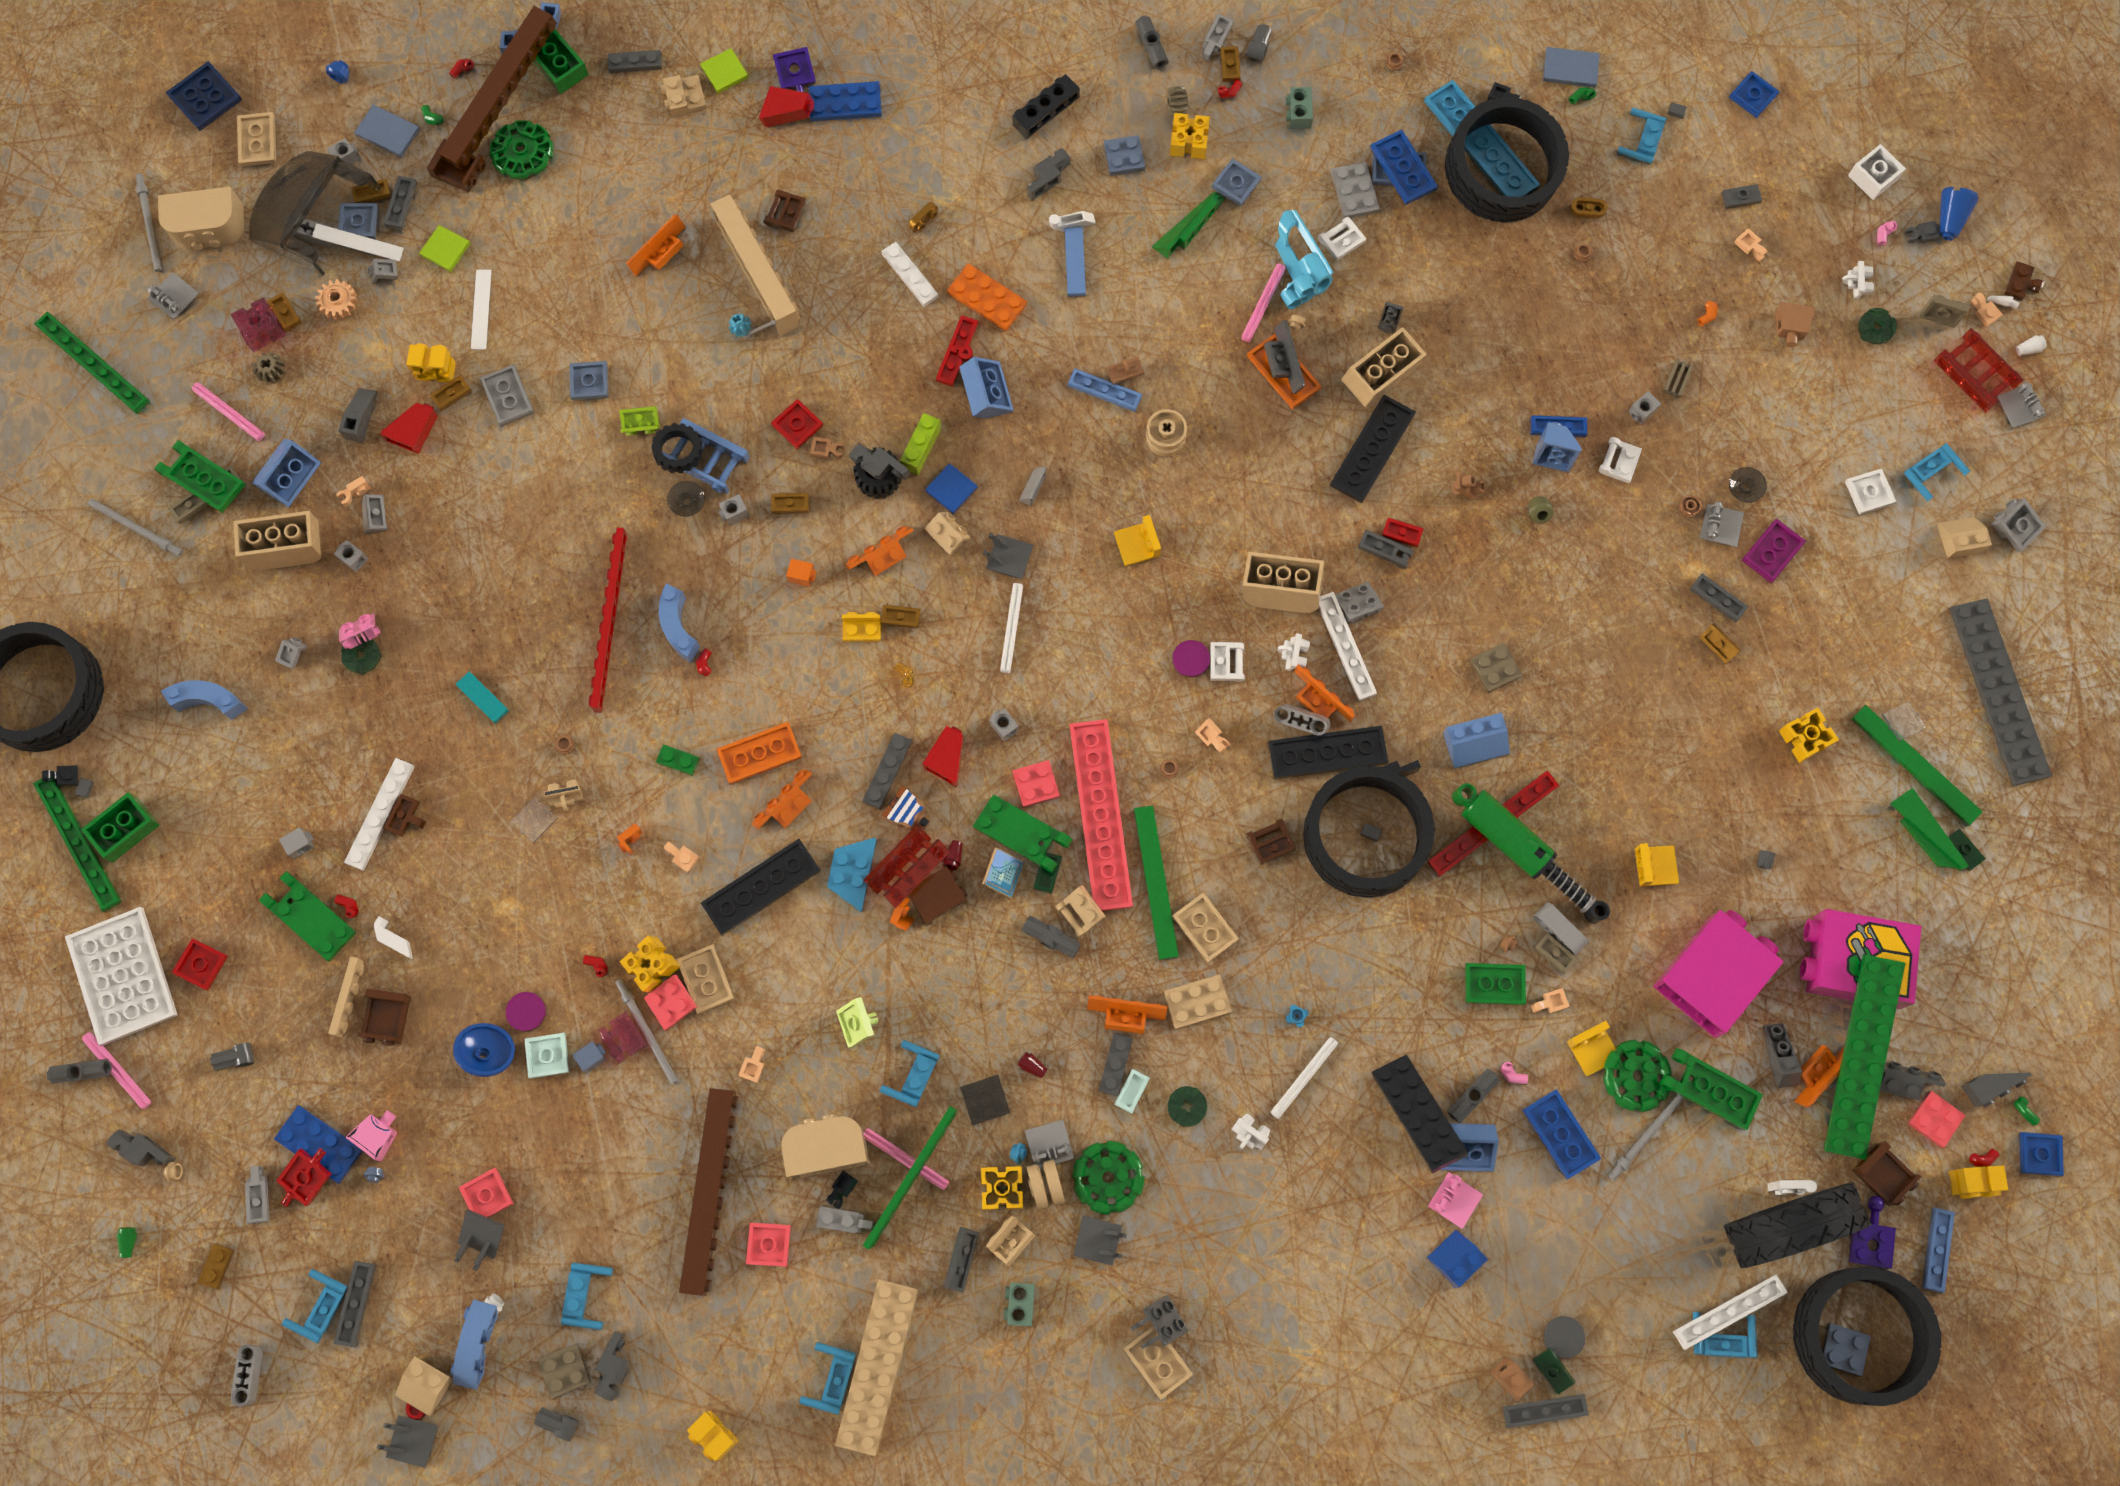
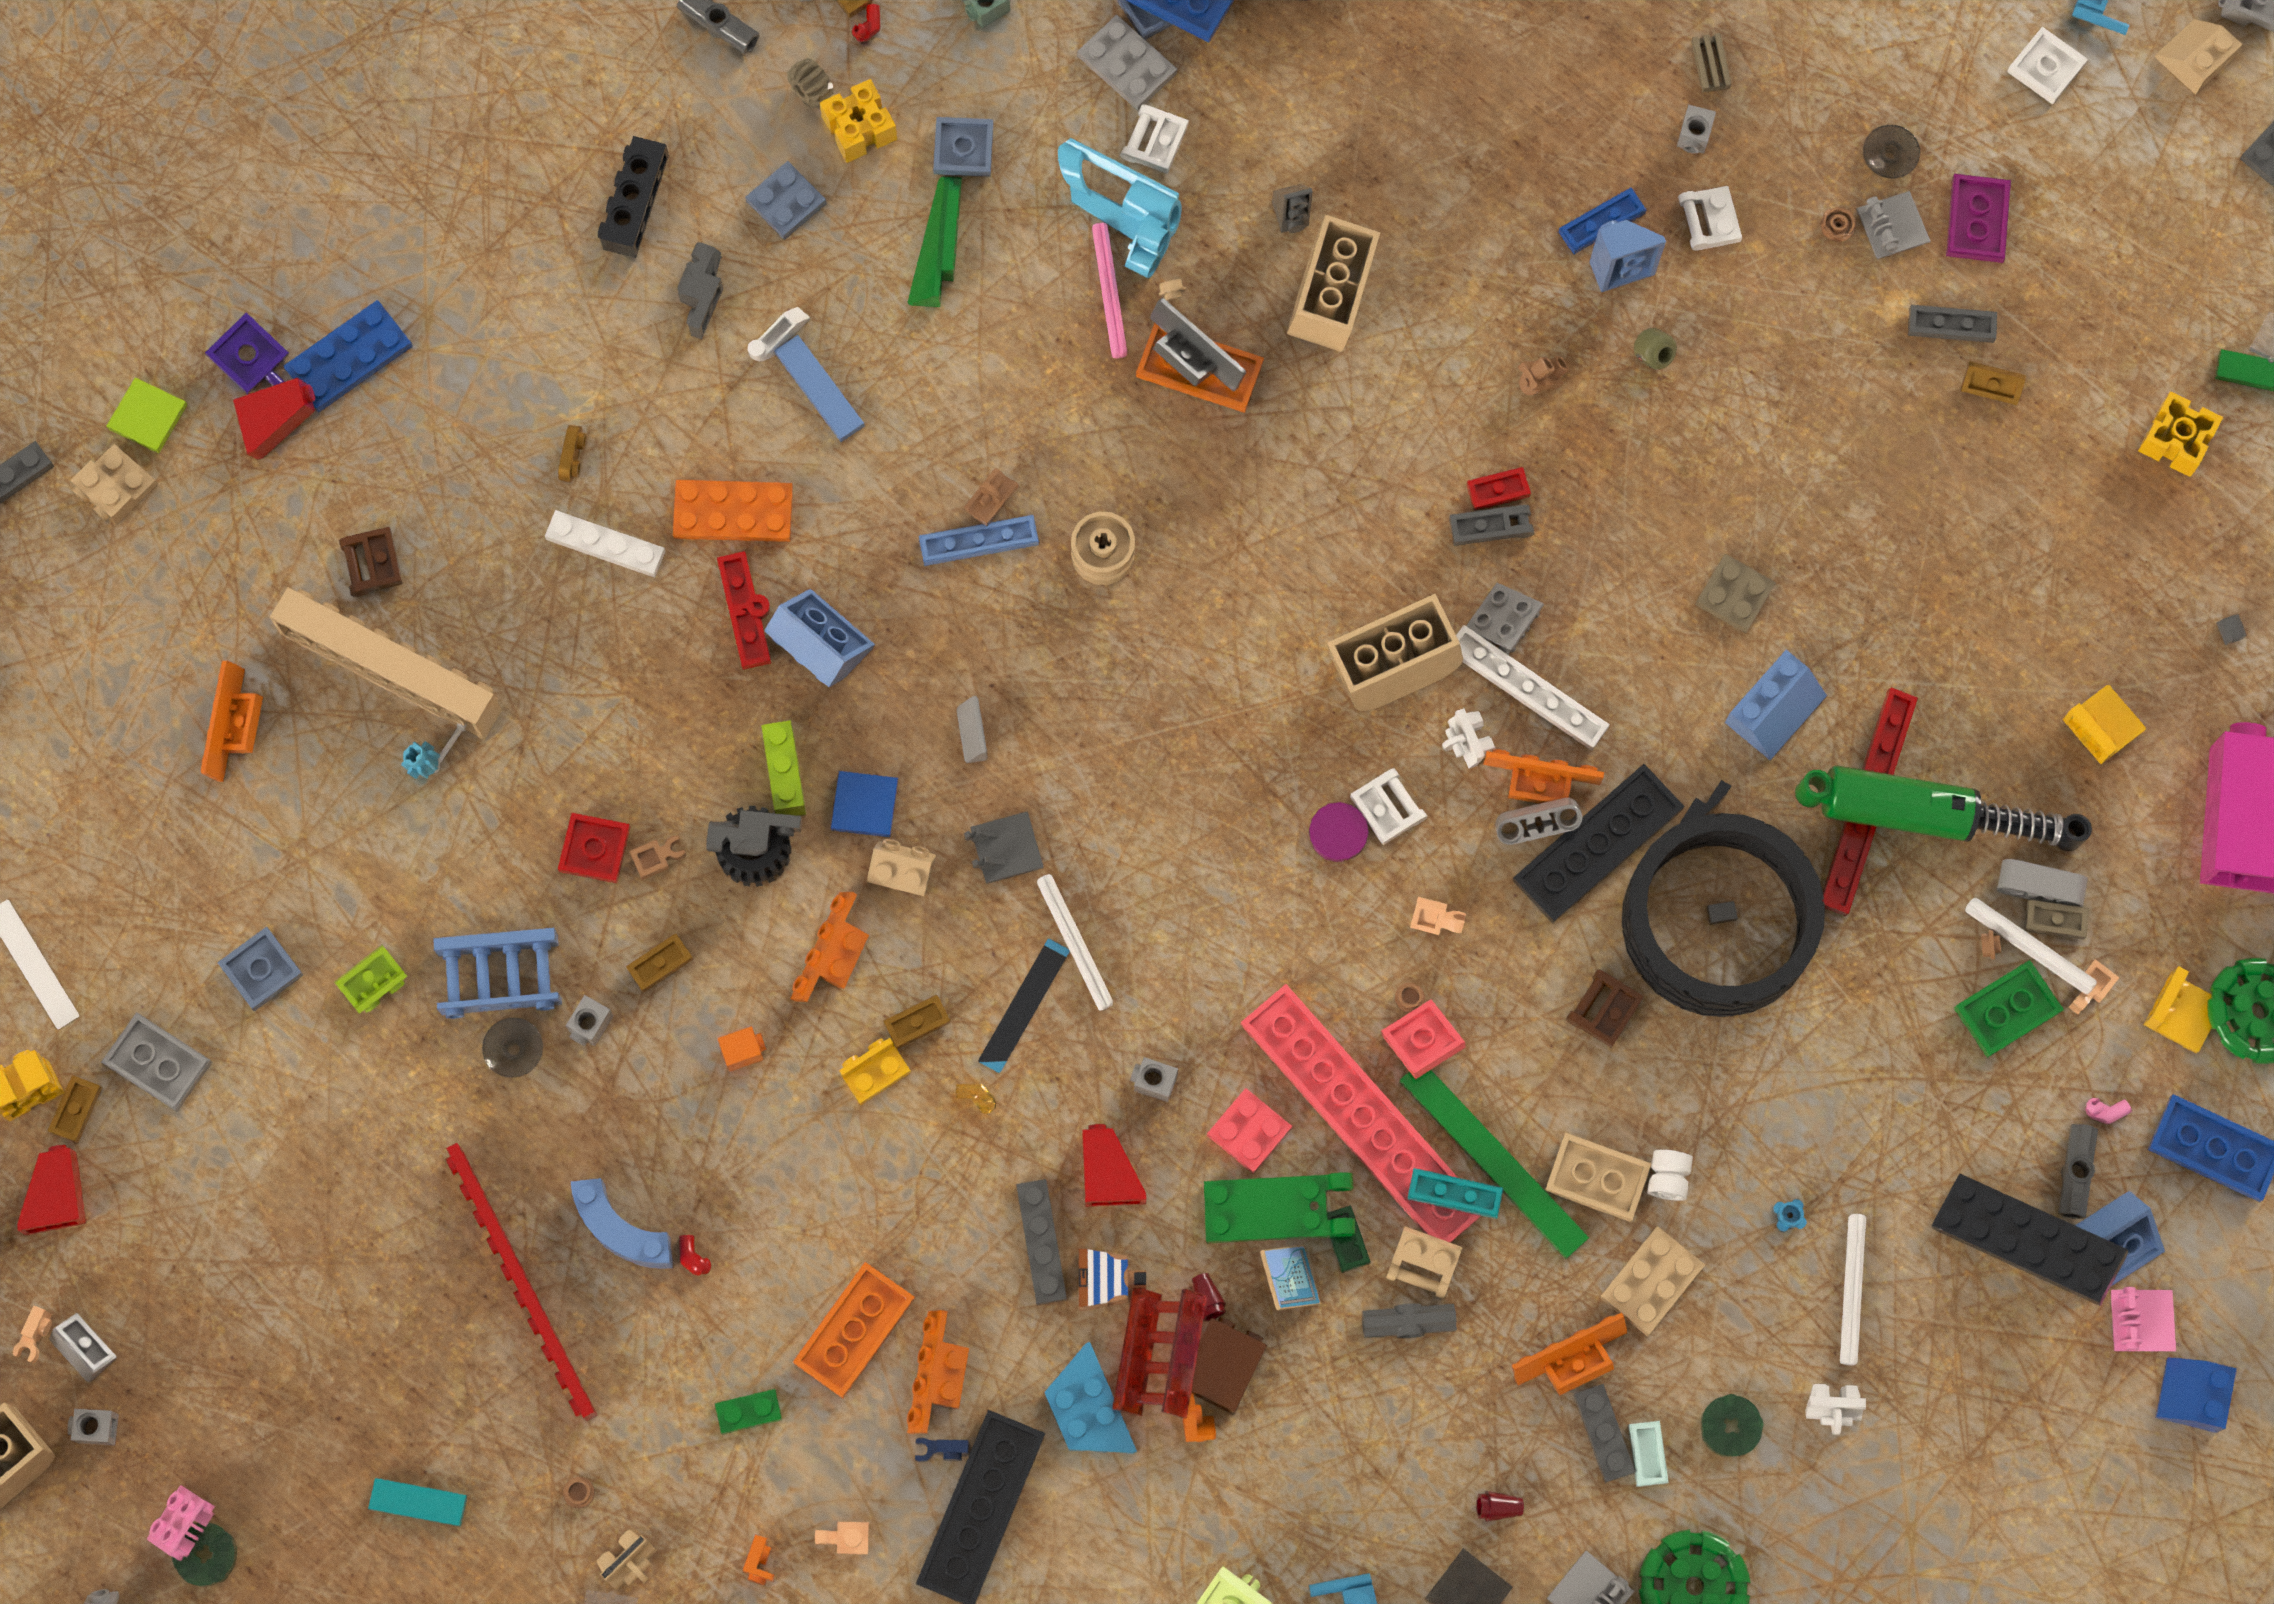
camera: 35 degrees left, 0 degrees up
black tyre [652,423,703,474] -> none
yellow bracket [1114,515,1161,566] -> none
black plate [1330,395,1416,503] -> none
none -> dark blue plate [915,1438,969,1463]
none -> black sticker [978,939,1070,1073]
none -> coral plate [1381,999,1466,1079]
none -> teal tile [1407,1168,1503,1219]
none -> white wheel [1647,1150,1693,1201]
none -> white axle [1965,898,2097,995]

